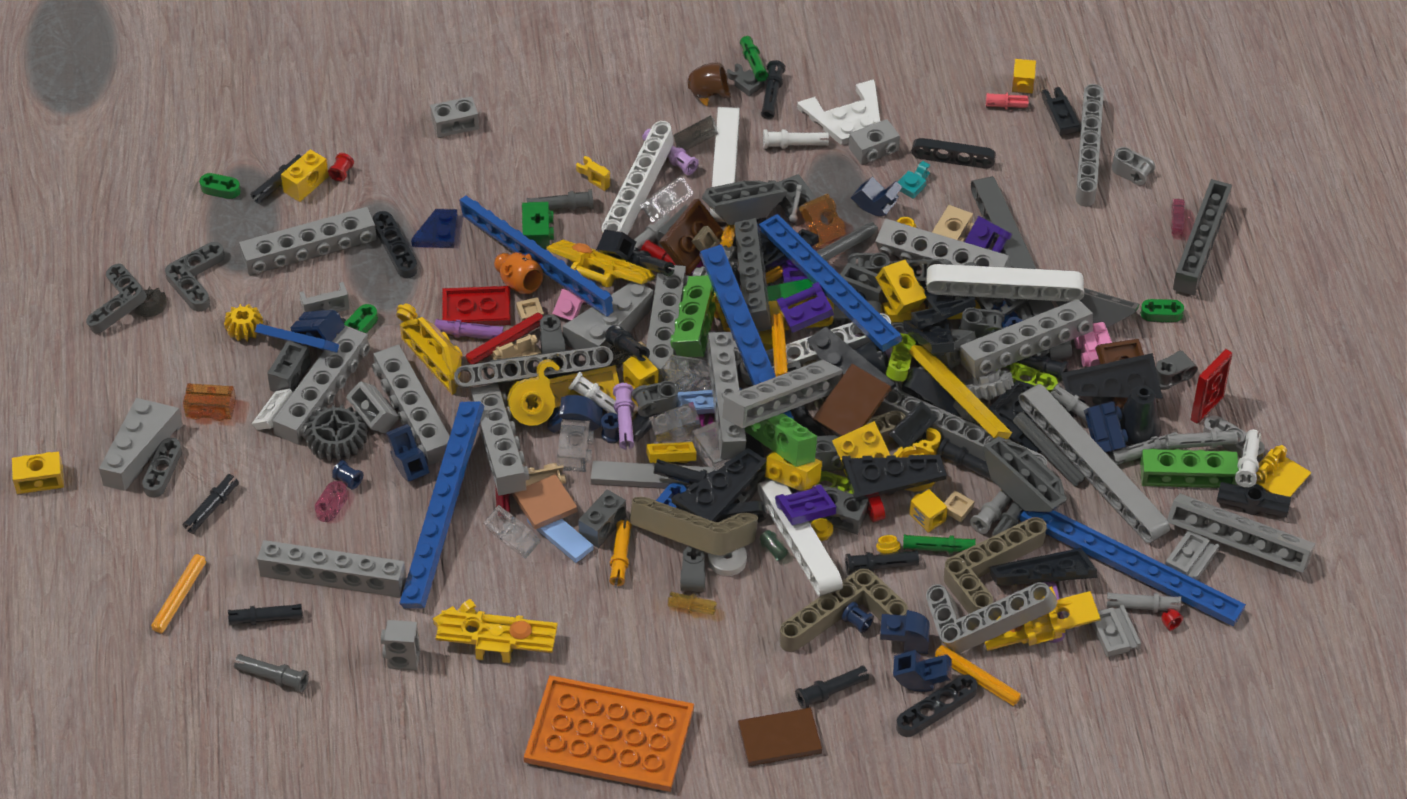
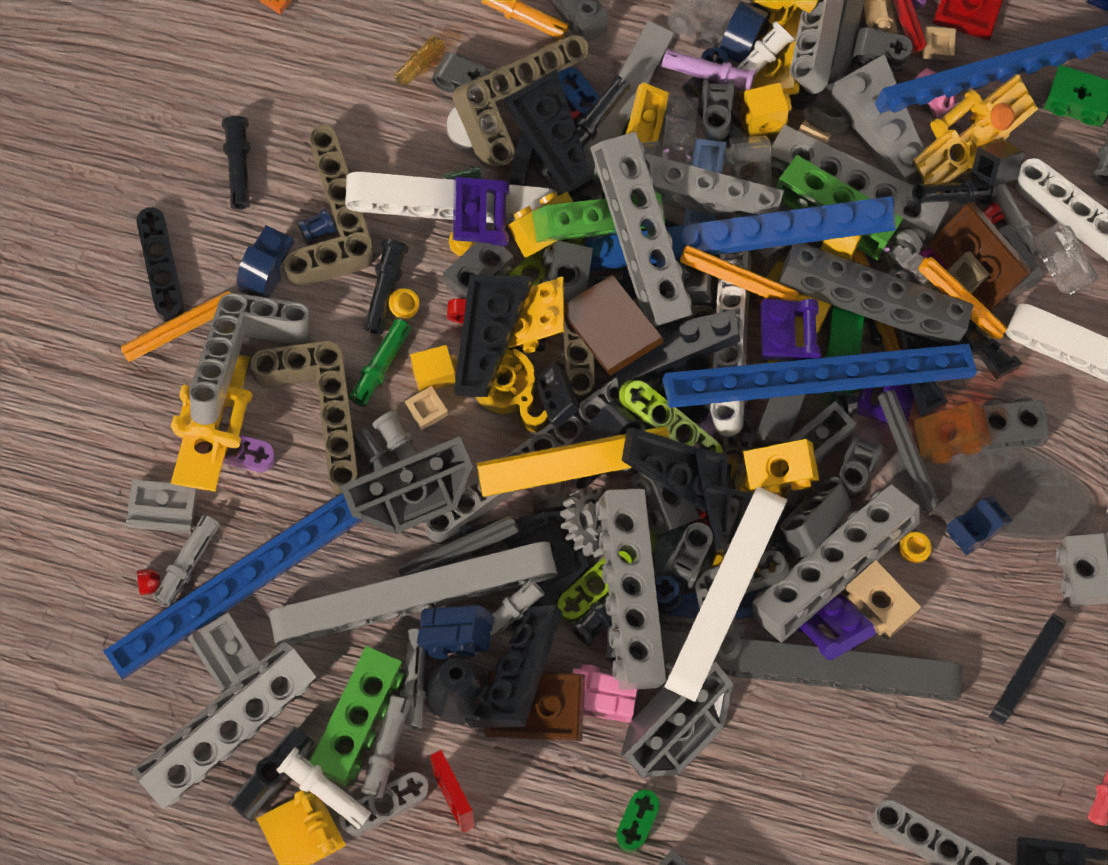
camera: 110 degrees right, 20 degrees up
orange piece [494,252,543,294] -> none
black pin [605,325,650,361] -> none
dark grey wedge [702,180,787,225] -> none
reddish brown tile [738,708,822,767] -> none
light grey hinge [789,185,802,223] -> none
dark blue brick [893,650,952,692] -> none
teal plate [898,161,930,199] -> none
black pin [937,438,991,479] -> none
black wing [989,548,1097,586] -> none
dark grey piece [1156,350,1198,390] -> none

